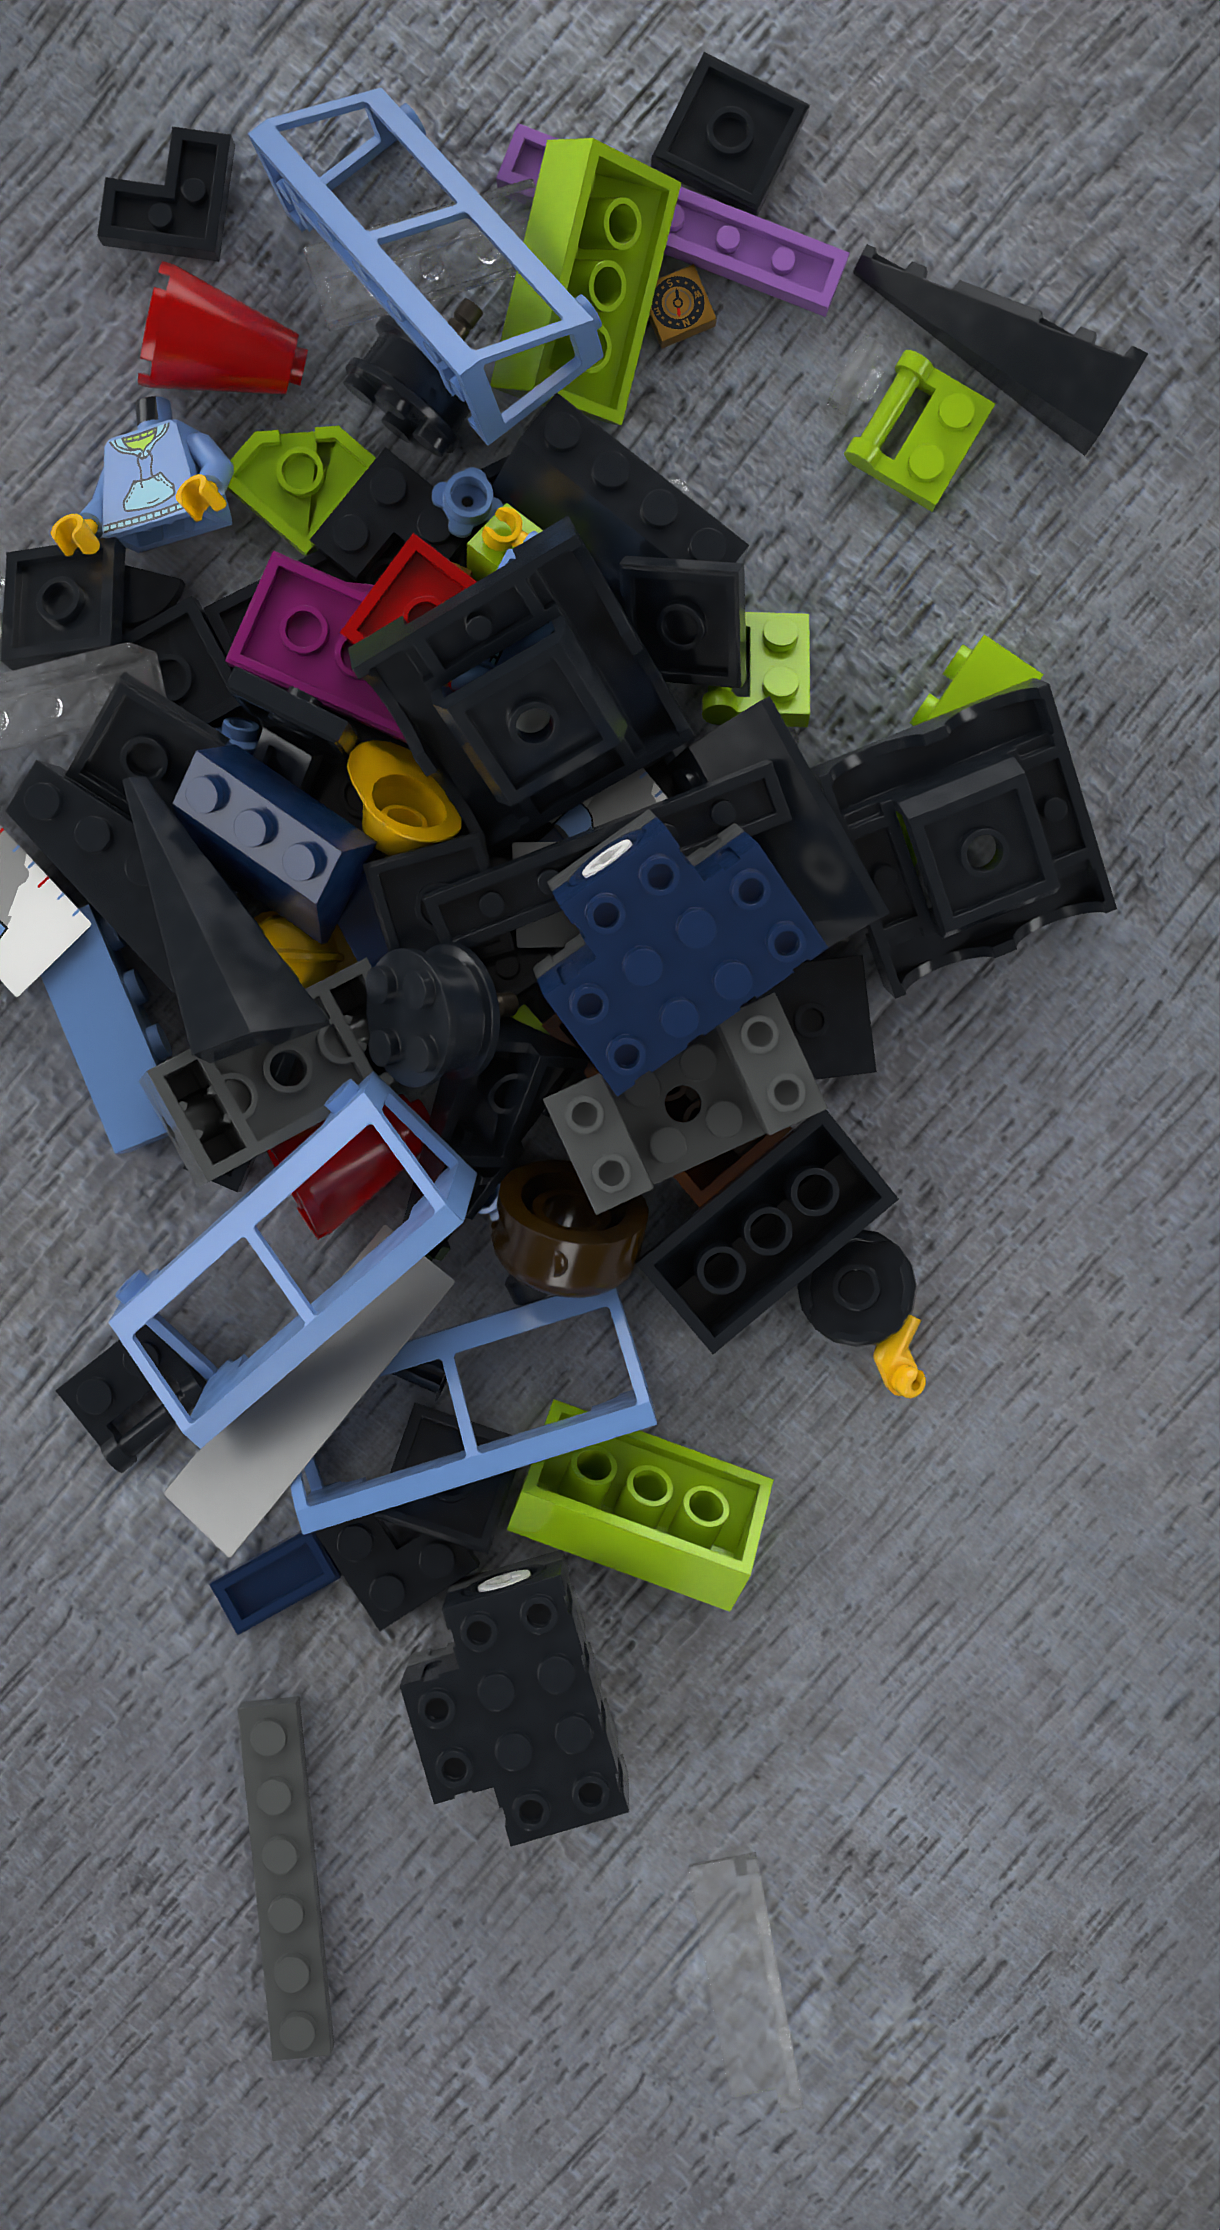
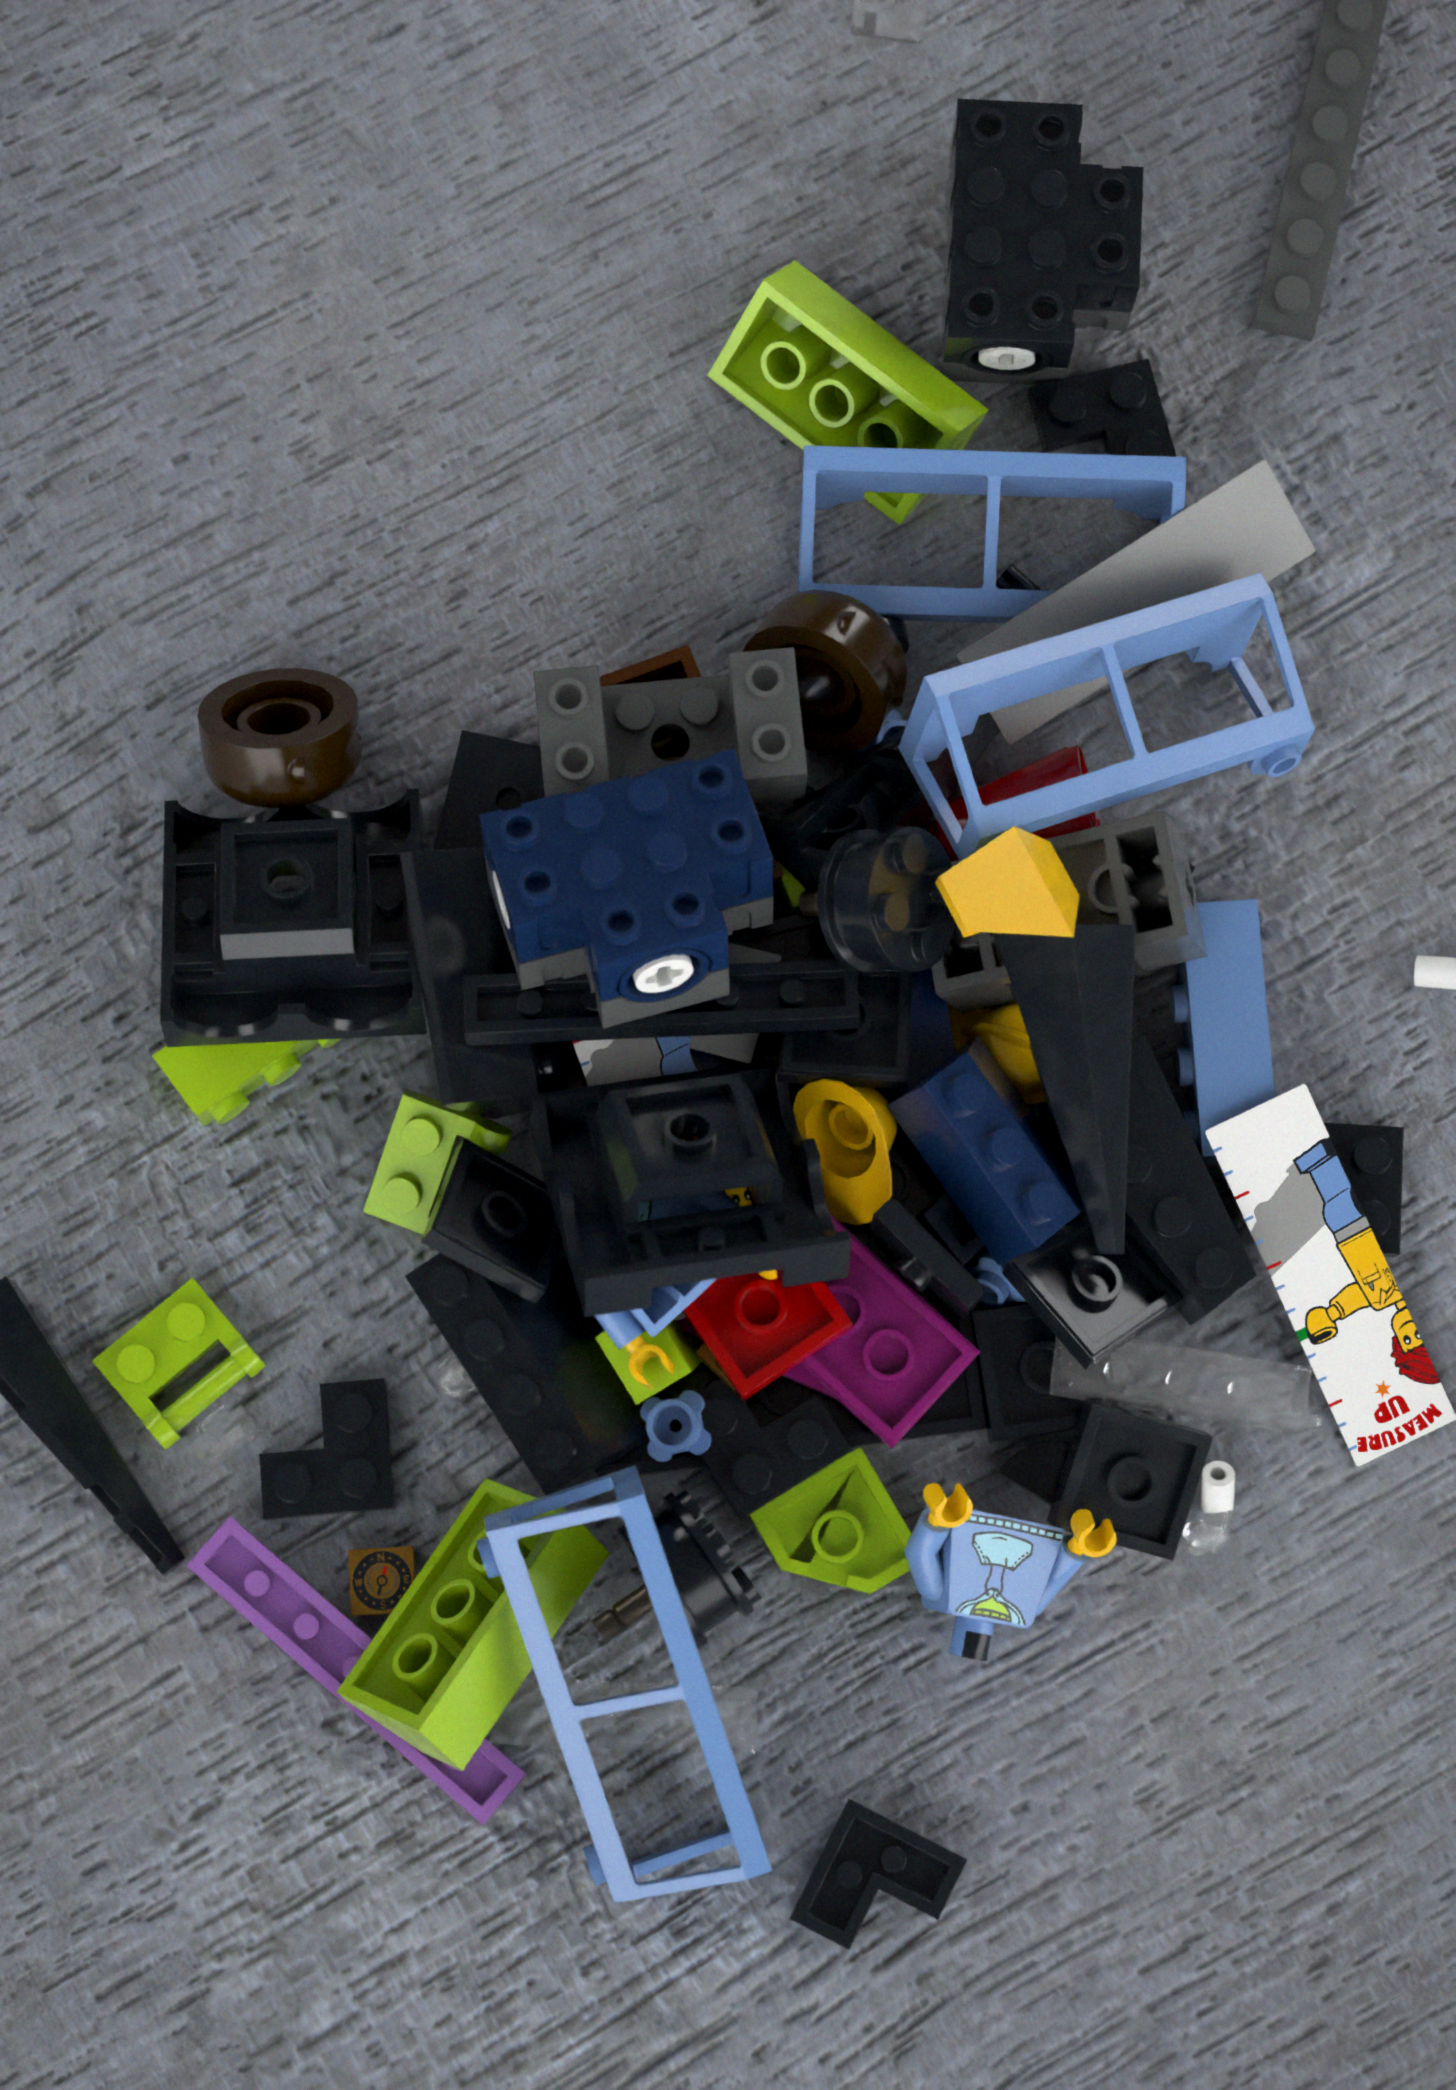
camera: 160 degrees left, 10 degrees down
black plate [55,1324,207,1473] -> none
red cone [138,261,308,395] -> none
dark blue tile [209,1530,342,1635] -> none
black plate [375,1403,517,1555] -> none
black slope [635,1110,899,1354] -> none
black plate [651,52,810,216] -> none
black tile [797,1229,918,1348] -> none
yellow arm [873,1315,926,1399] -> none
none -> dark brown piece [197,668,362,808]
none -> black plate [259,1378,395,1520]
none -> yellow slope [935,826,1080,938]

